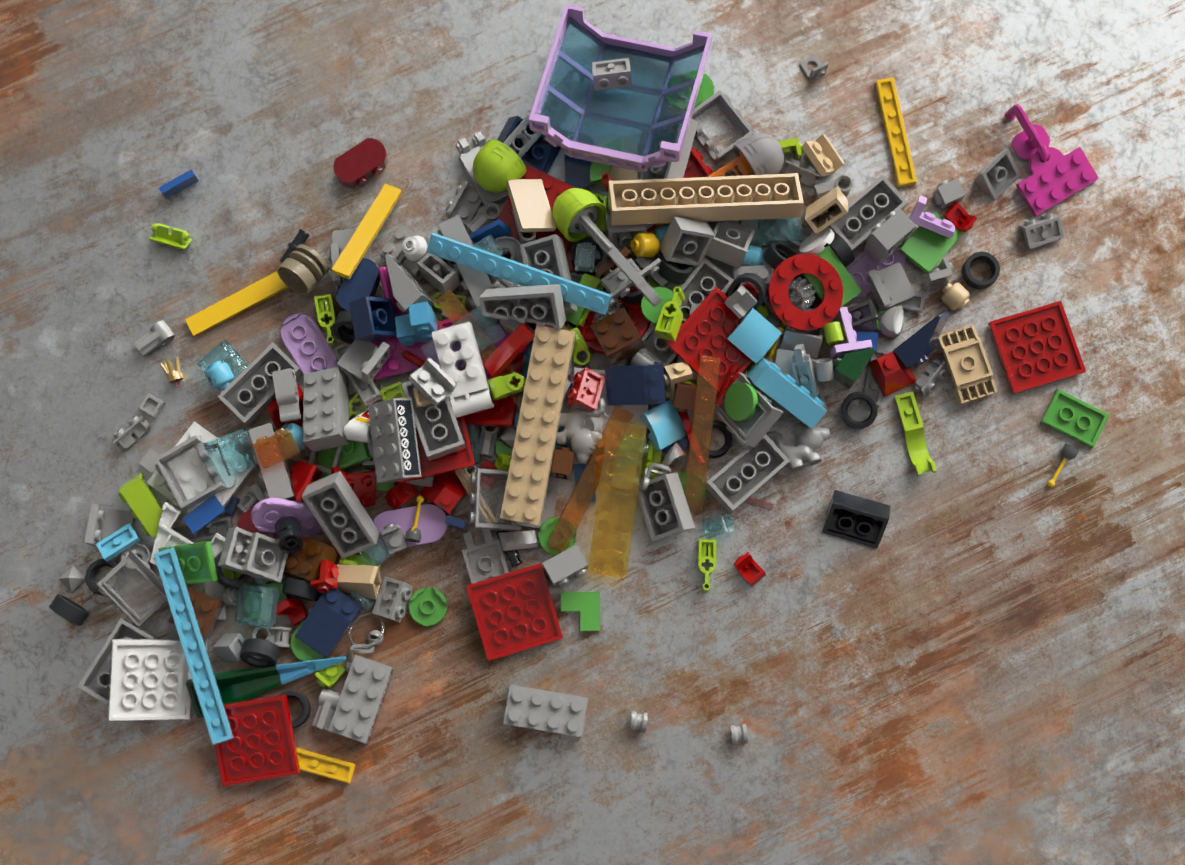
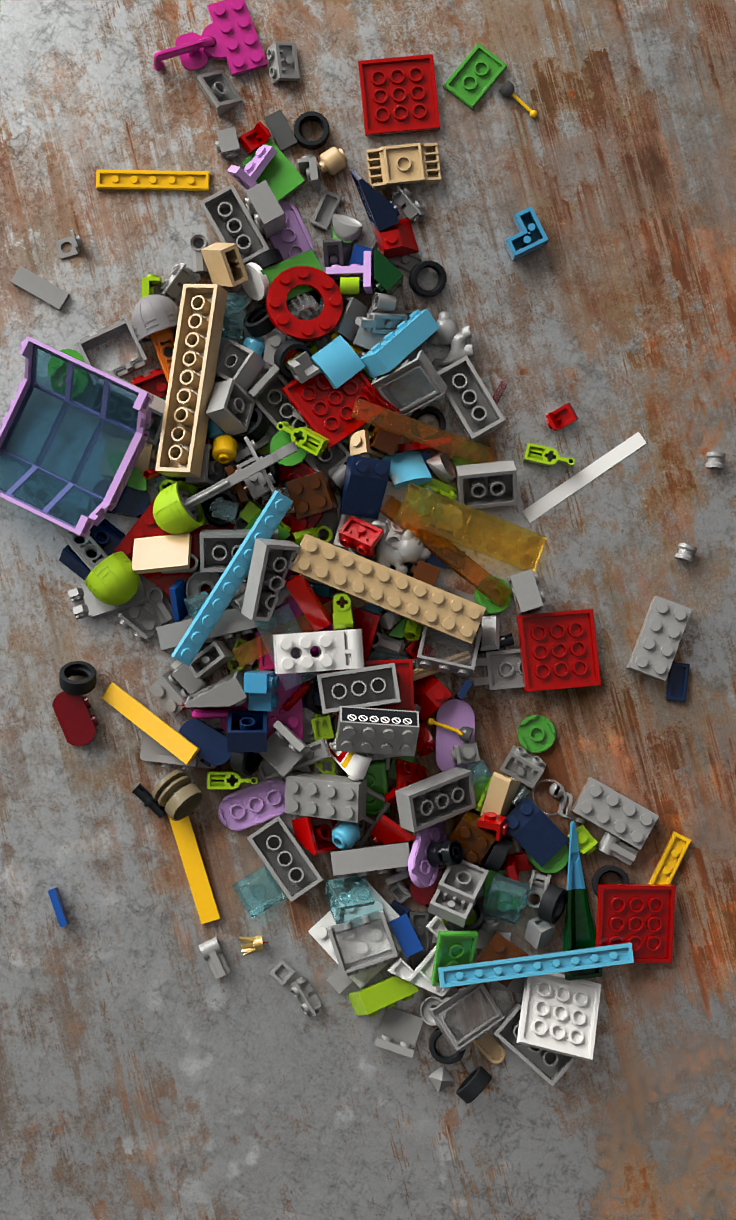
camera: 80 degrees left, 5 degrees up
medium azure plate [96,523,141,562] -> none
lime hinge [149,223,192,250] -> none
medium azure head [205,360,234,390] -> none
clear orange bracket [253,428,301,469] -> none
light grey piece [272,368,301,423] -> none
white cone [402,236,427,261] -> none
light grey bracket [408,358,457,407] -> none
tan tile [413,387,432,408] -> none
bright green tile [561,592,600,631] -> none
light grey bracket [592,58,632,91] -> none
light grey piece [641,463,671,490] -> none
clear light blue bracket [702,513,735,538] -> none
bright green tile [724,382,758,421] -> none
tan bracket [801,134,844,177] -> none
black slope [822,490,890,549] -> none
light grey bracket [865,262,915,311] -> none
lime piece [894,392,937,476] -> none
none -> light grey tile [10,266,70,311]
none -> black tyre [59,661,96,695]
none -> light grey tile [249,364,280,400]
none -> dark grey tile [264,109,298,152]
none -> tan tile [473,1031,506,1064]
none -> dark azure brick [505,206,549,261]
none -> white sticker [522,432,646,523]
none -> dark blue tile [665,662,690,702]

